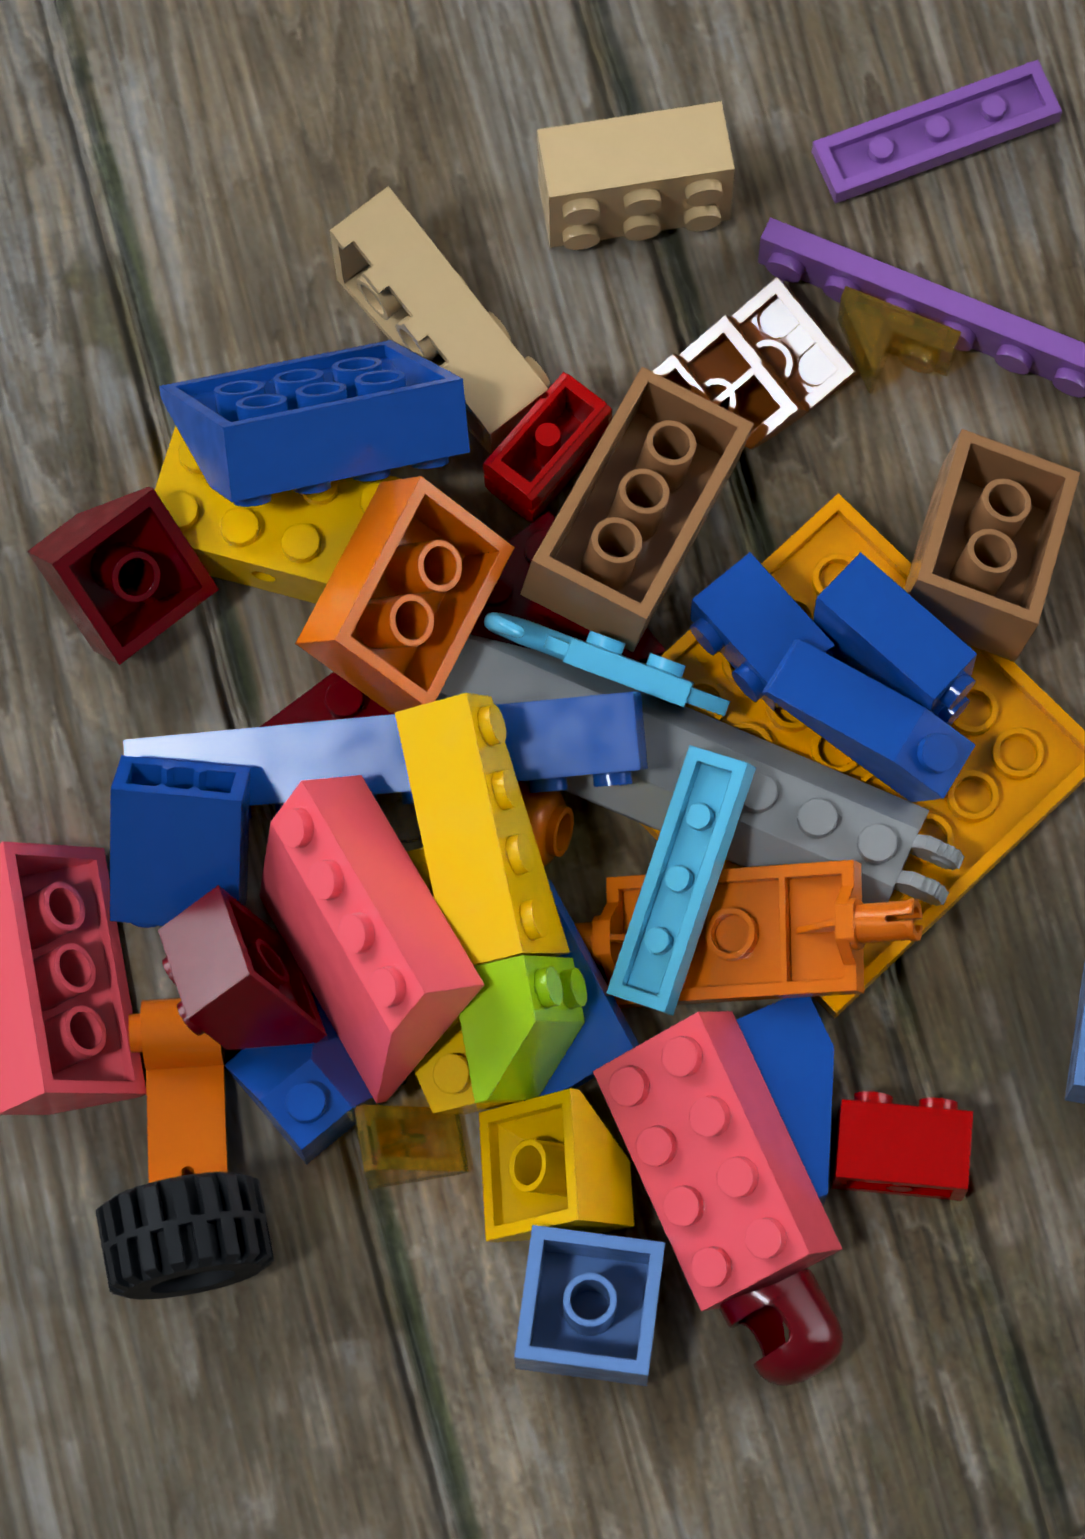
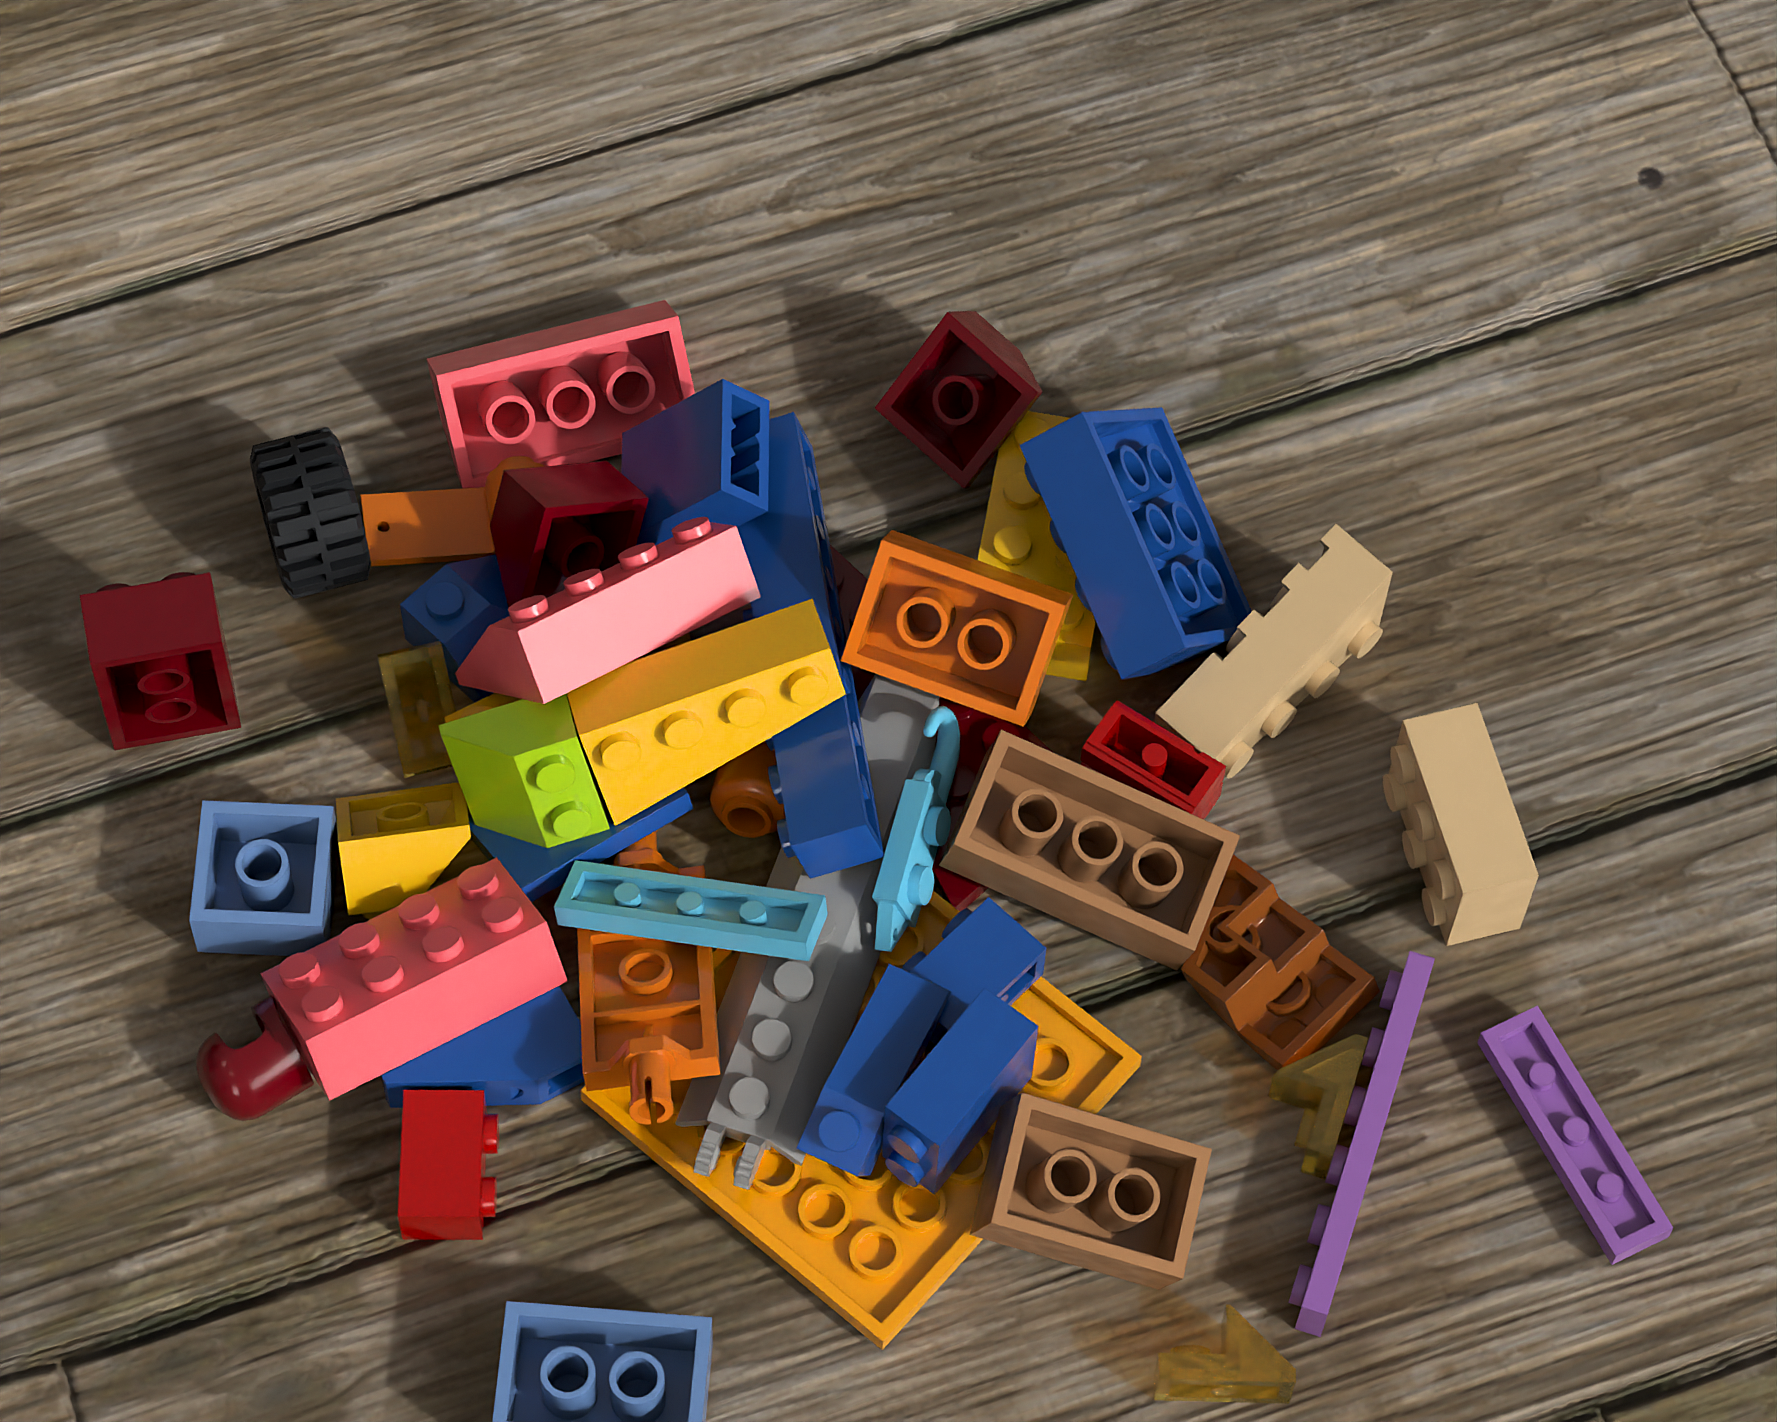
camera: 80 degrees right, 10 degrees down
none -> dark red brick [80,572,242,750]

